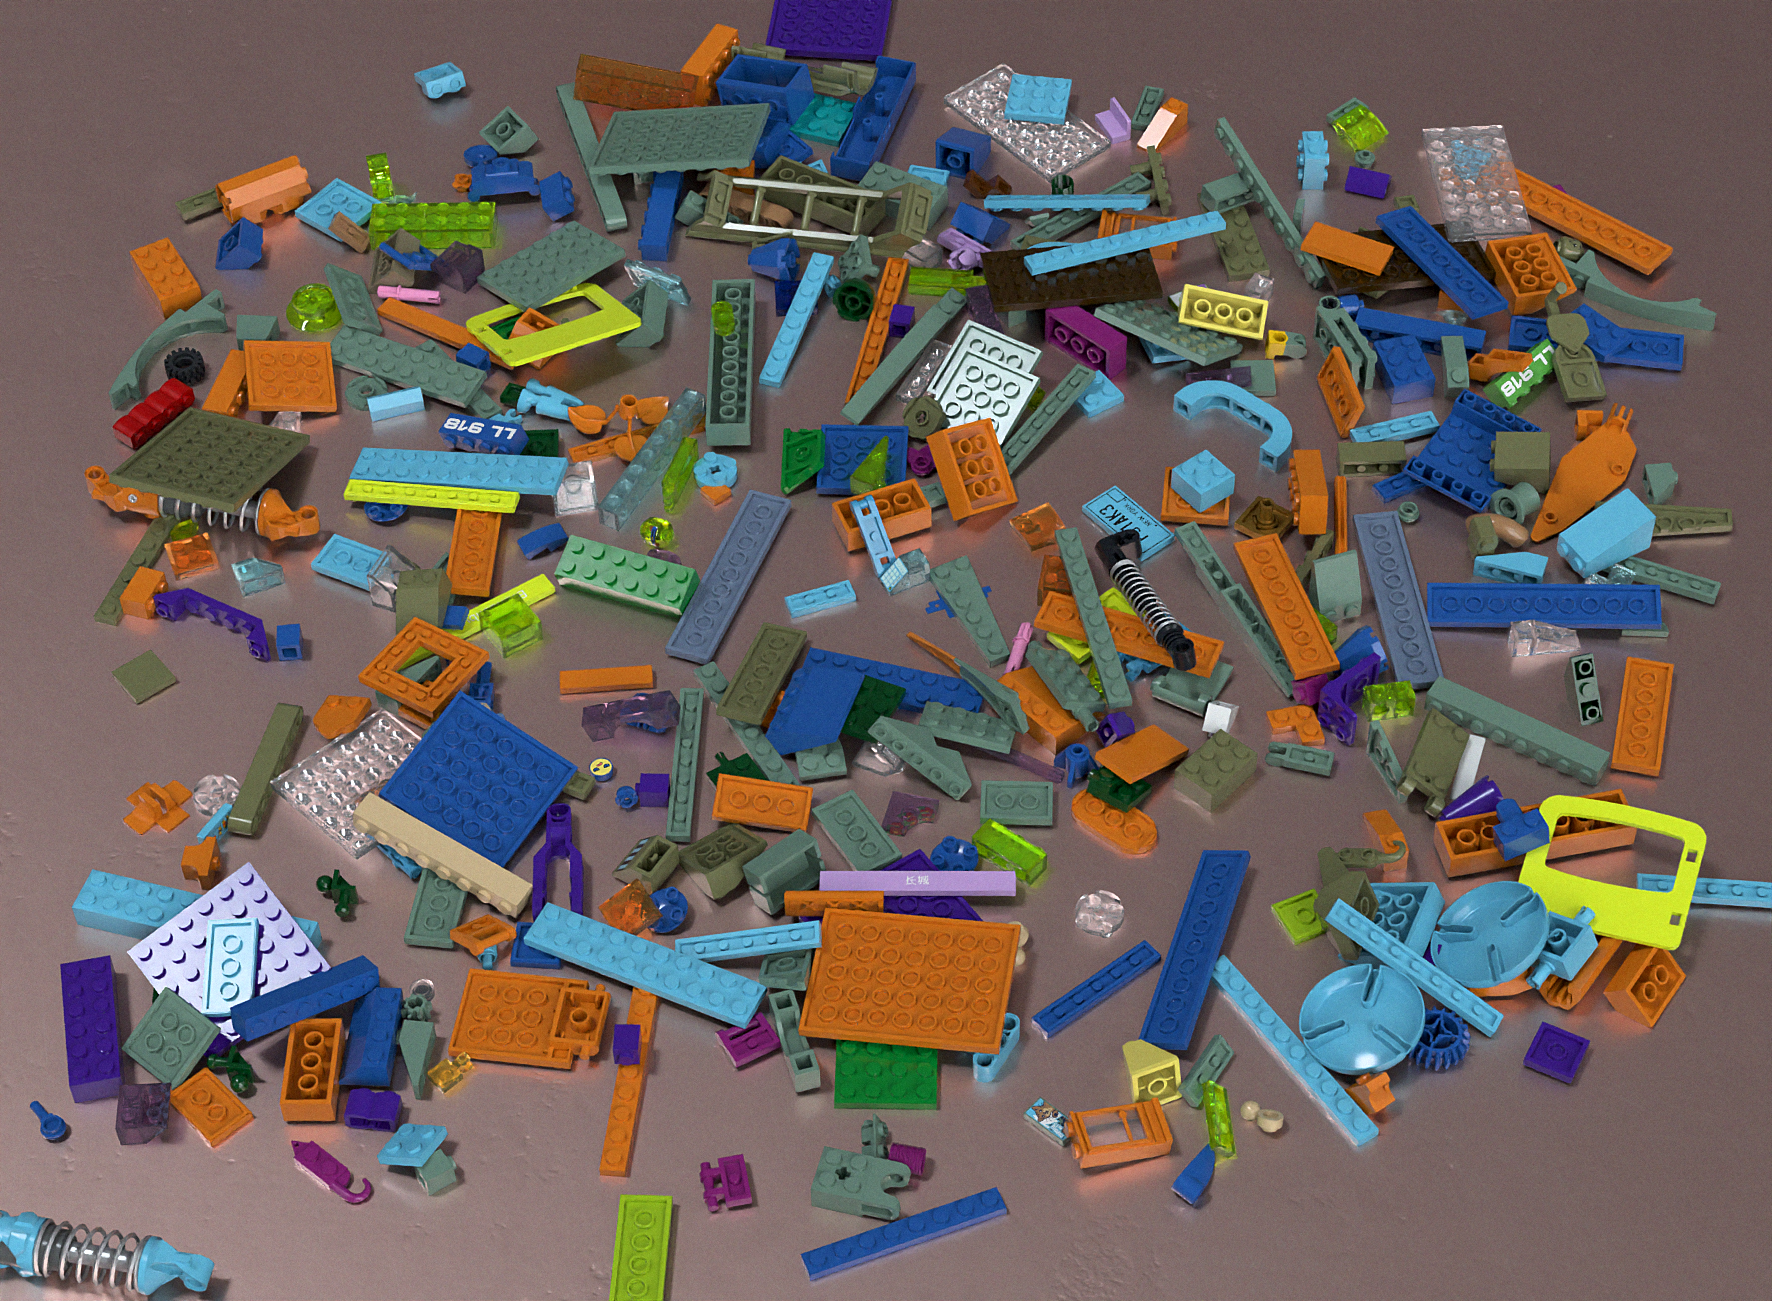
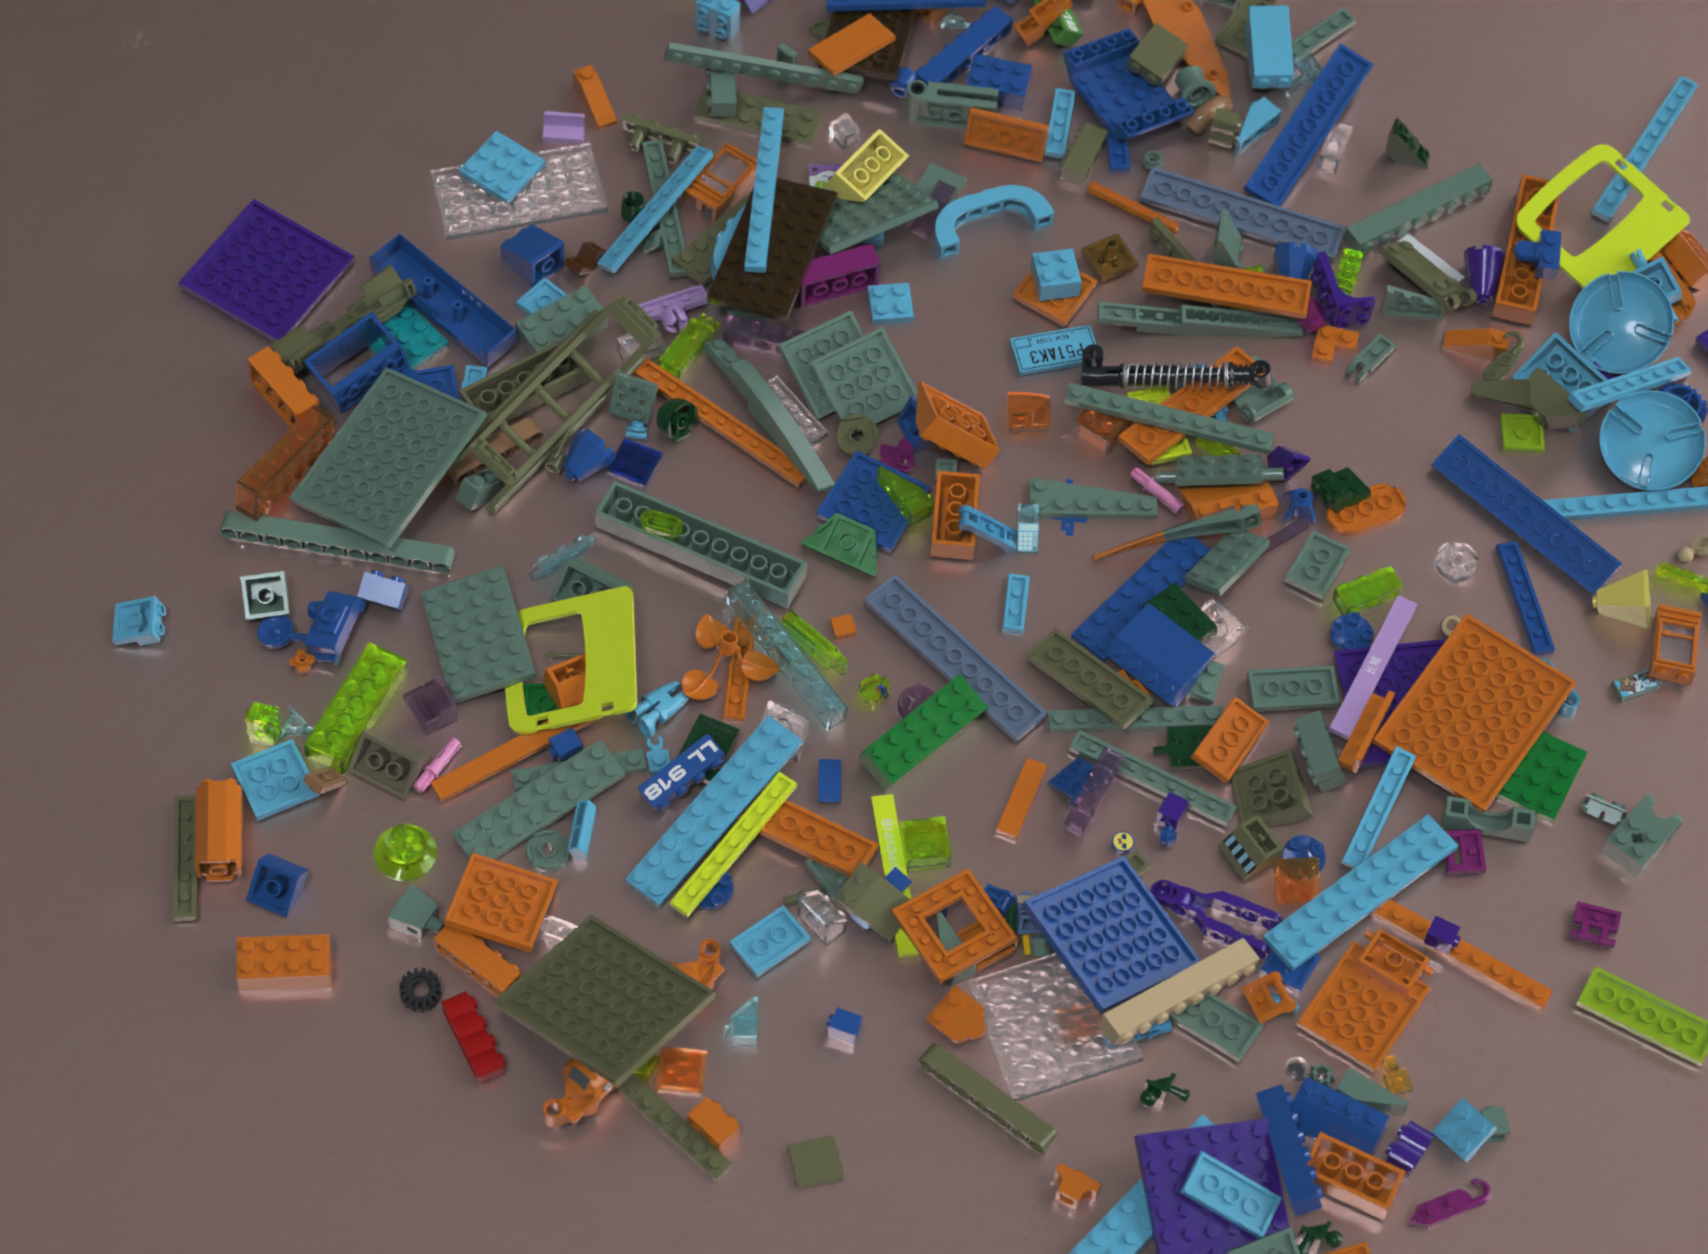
camera: 70 degrees left, 10 degrees up
sand green slope [108,289,228,410] -> none
orange piece [123,780,193,835] -> none
dark purple slope [153,588,271,661] -> none
clear plate [193,774,240,818] -> none
medium azure tile [197,803,233,844] -> none
sand green plate [324,263,383,336] -> none
blue plate [379,242,451,271] -> none
dark green plate [500,382,526,407] -> none
blue brick [638,170,684,262] -> none
medium azure plate [693,452,738,488] -> none
sand green wing [758,948,816,991] -> none
medium azure plate [759,252,834,388] -> none
blue plate [801,1187,1006,1281] -> none
sand green slope [868,716,972,801] -> none
clear purple tile [881,791,939,837] -> none
magenta piece [888,1142,926,1176] -> none
dark purple brick [889,304,915,338] -> none
blue slope [950,202,1011,245] -> none
sand green plate [1001,364,1096,475] -> none
orange tile [1094,724,1189,784] -> none
sand green tile [1131,86,1164,131] -> none
olive brick [1174,729,1258,813] -> none
sand green tile [1178,1034,1235,1107] -> none
white slope [1202,700,1239,737] -> none
leg [1265,330,1307,359] -> none
orange brick [1287,449,1328,534] -> none
sand green slope [1440,336,1470,398] -> none
orange plate [1611,656,1674,776] -> none

